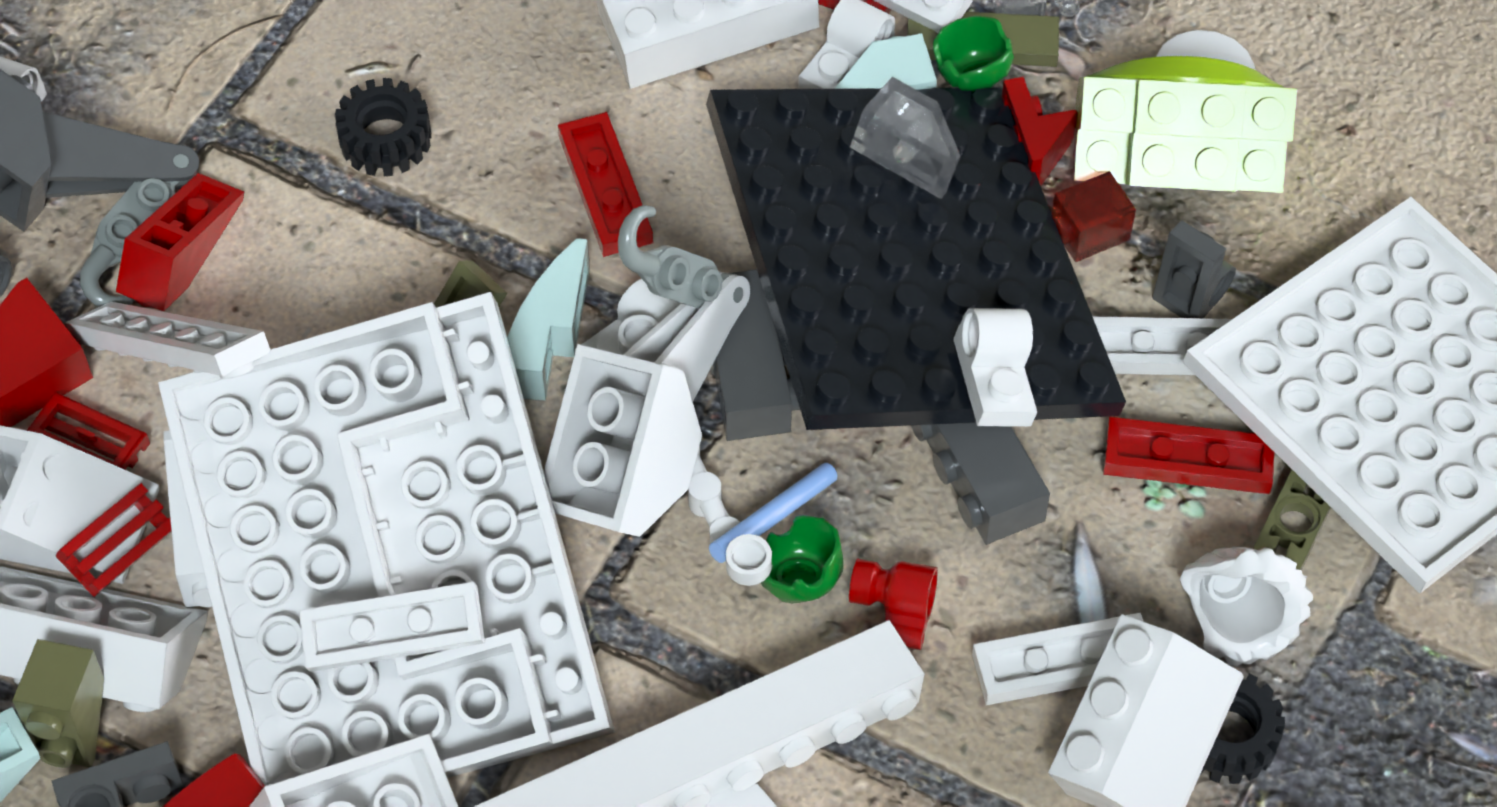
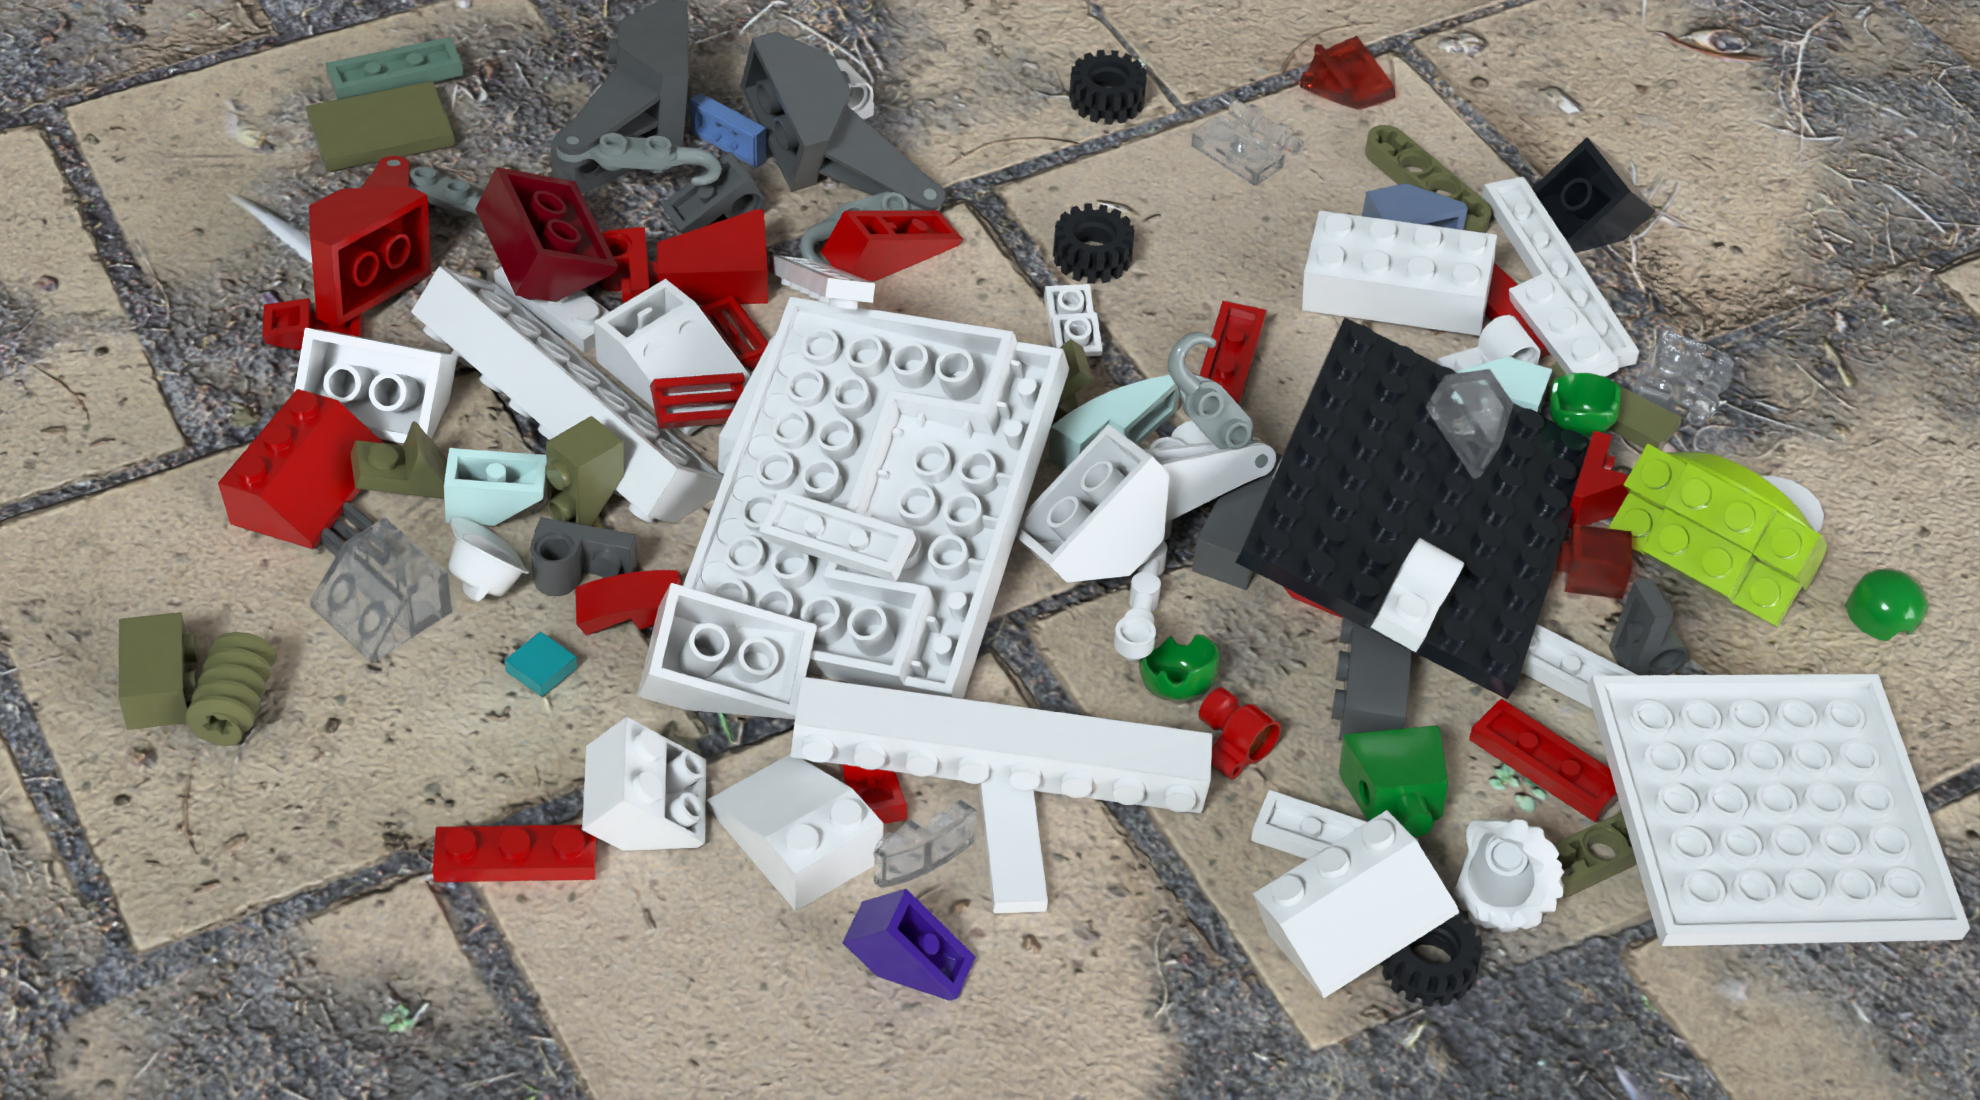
camera: 30 degrees right, 10 degrees down
light blue bar [709,463,838,563] -> none
none -> white slope [1044,284,1103,357]
none -> green torso [1339,725,1447,837]
none -> green hair [1845,568,1928,641]

